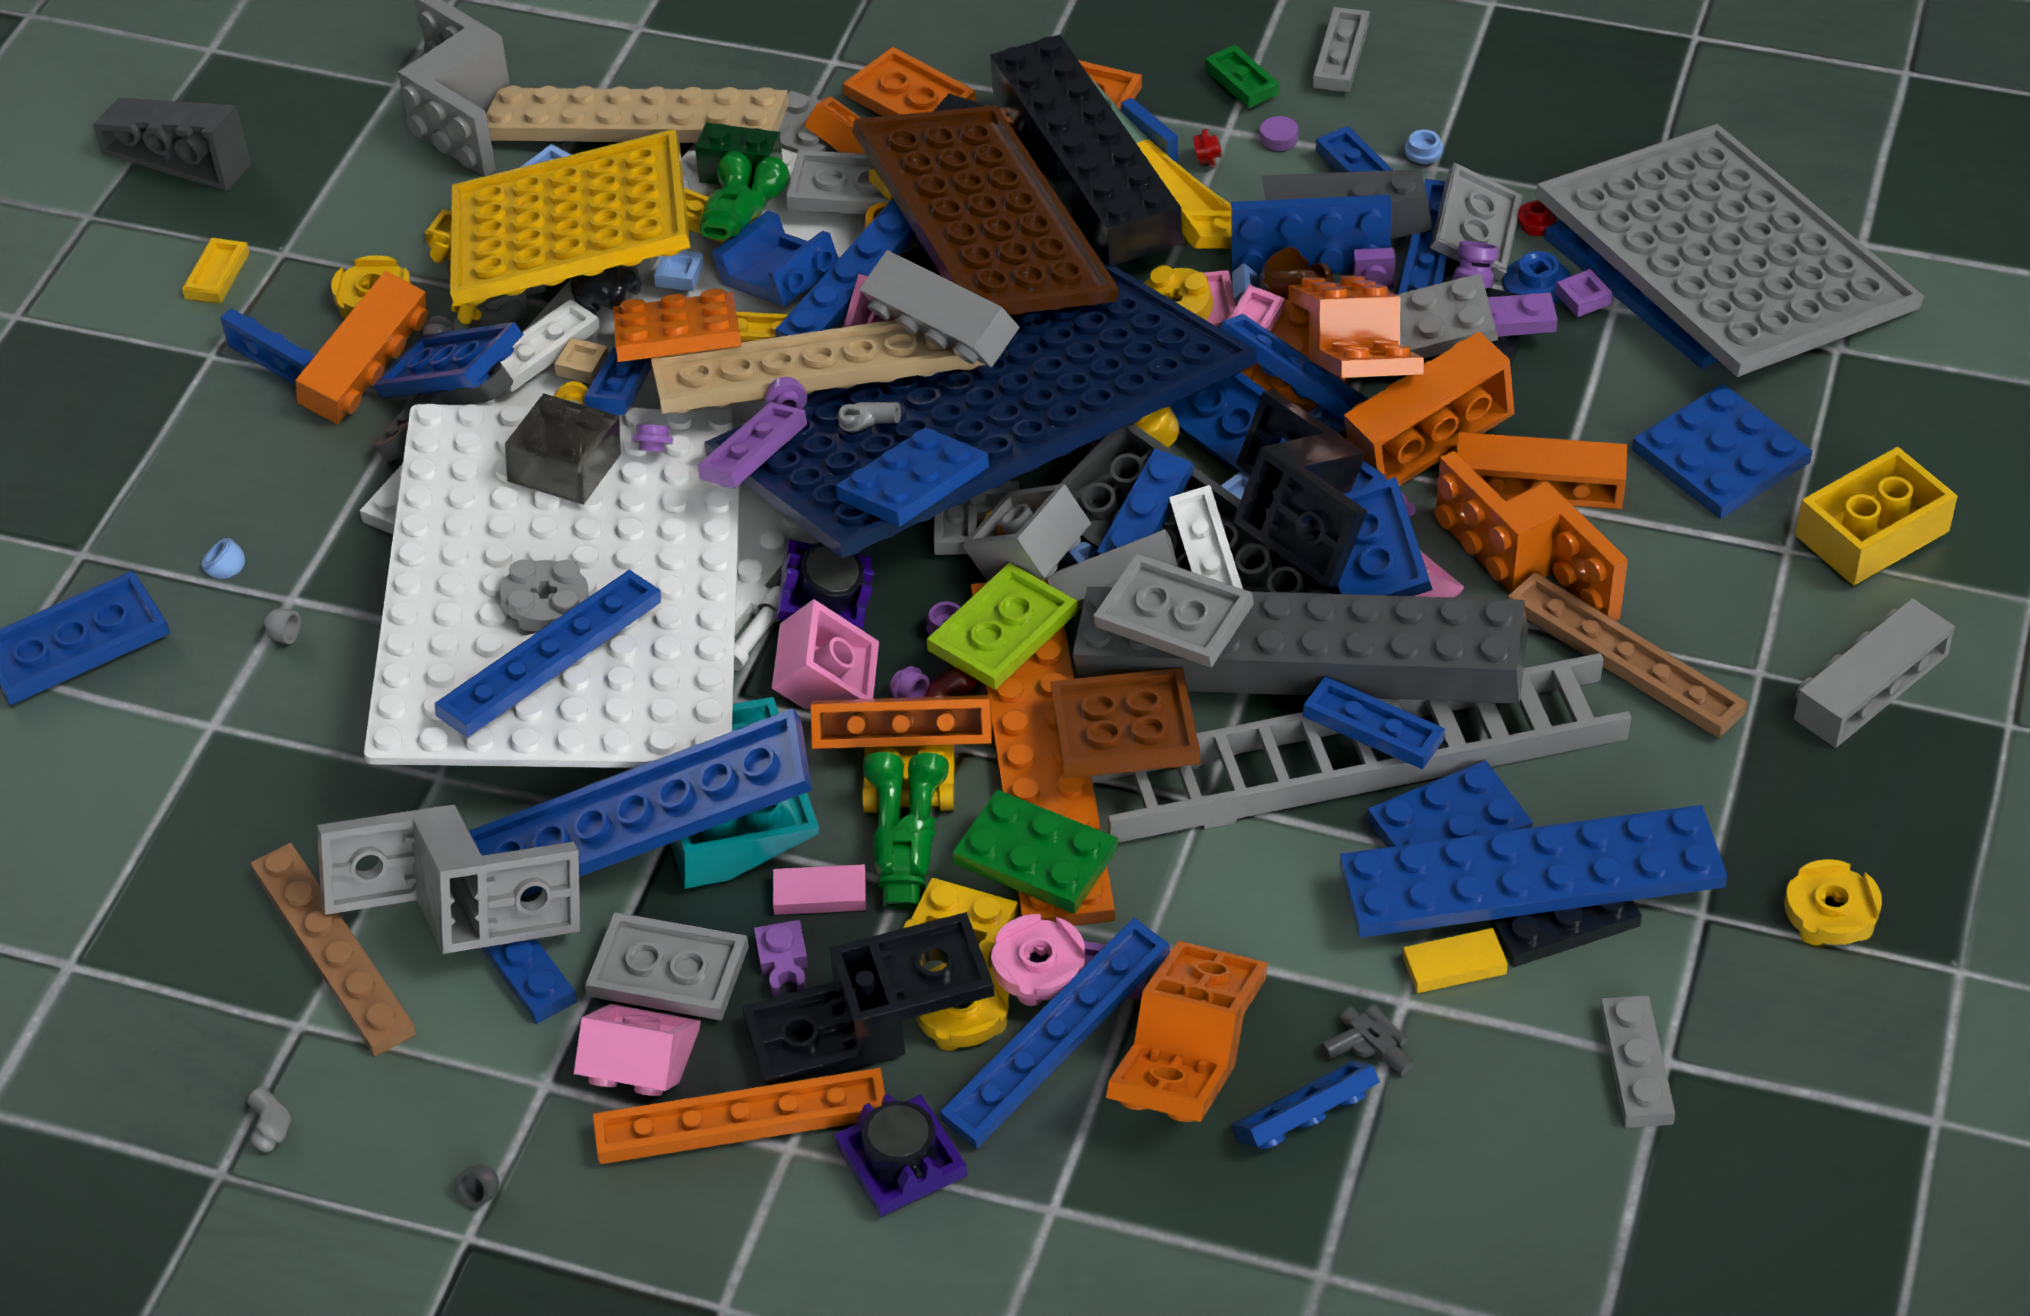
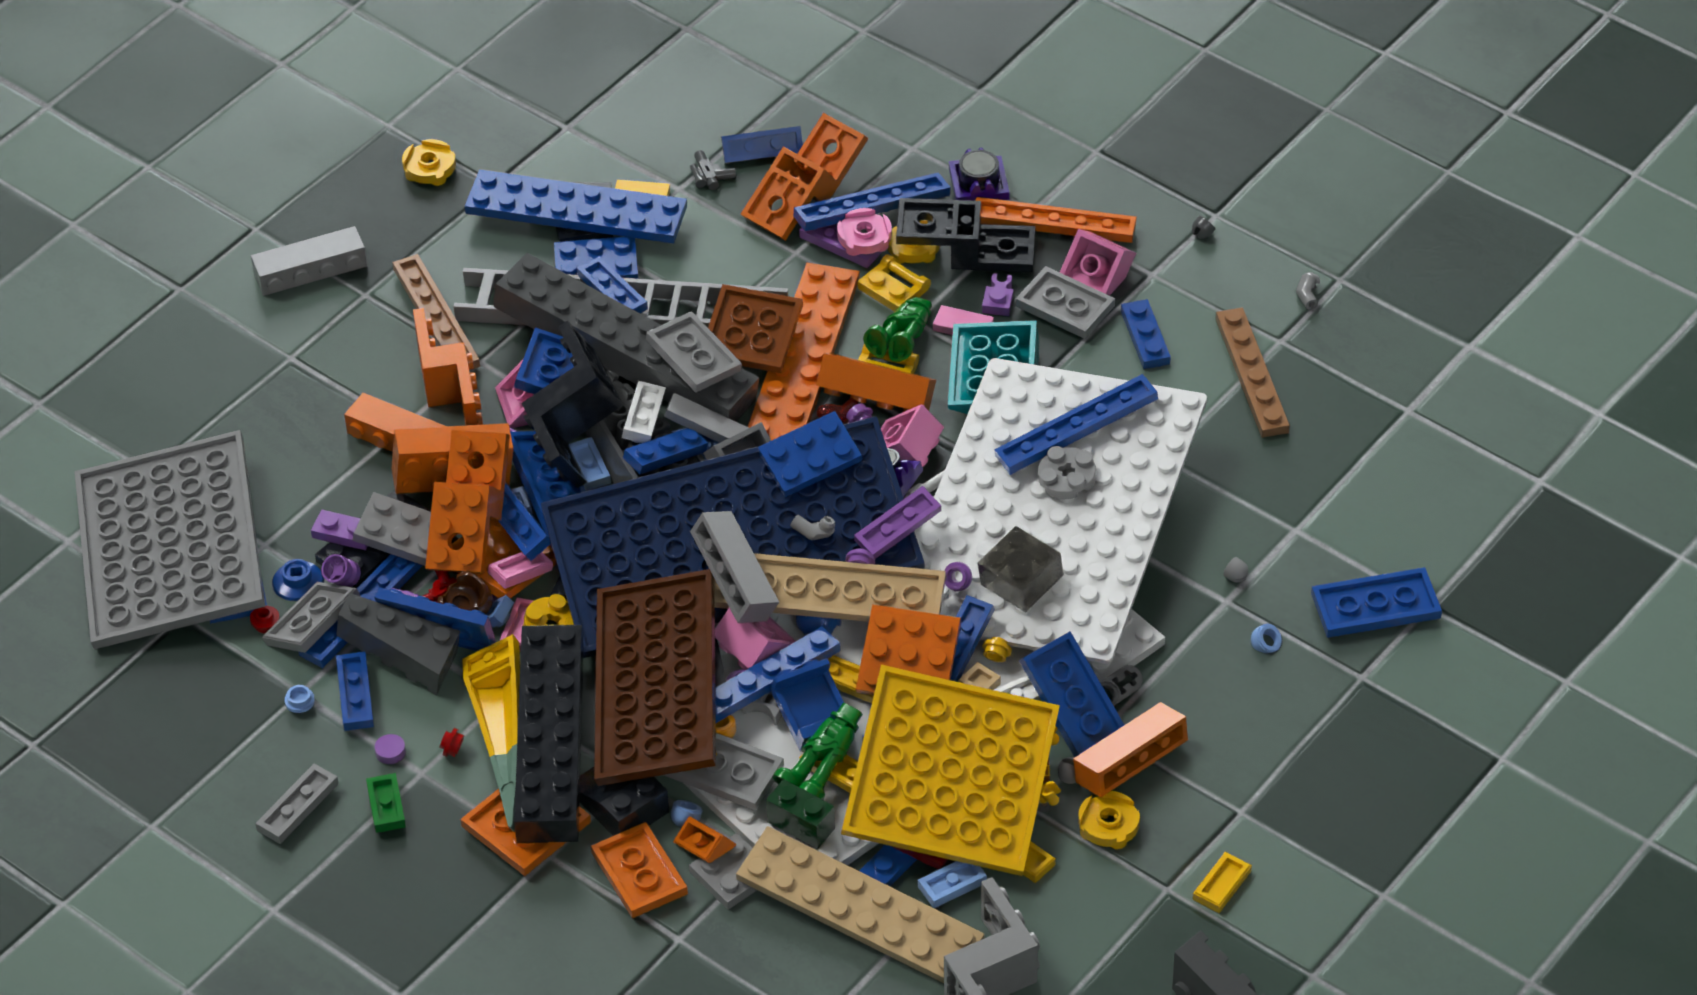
camera: 160 degrees left, 0 degrees up
blue plate [220,308,315,386] -> none
light grey bracket [317,805,580,954] -> none
blue plate [469,708,812,899] -> none
lime plate [927,562,1078,690] -> none
green plate [952,790,1118,914] -> none
blue tile [1121,98,1178,164] -> none
medium lavender plate [1555,269,1612,318] -> none
light grey plate [1600,995,1675,1128] -> none
blue plate [1632,383,1812,519] -> none
yellow brick [1795,446,1958,586] -> none

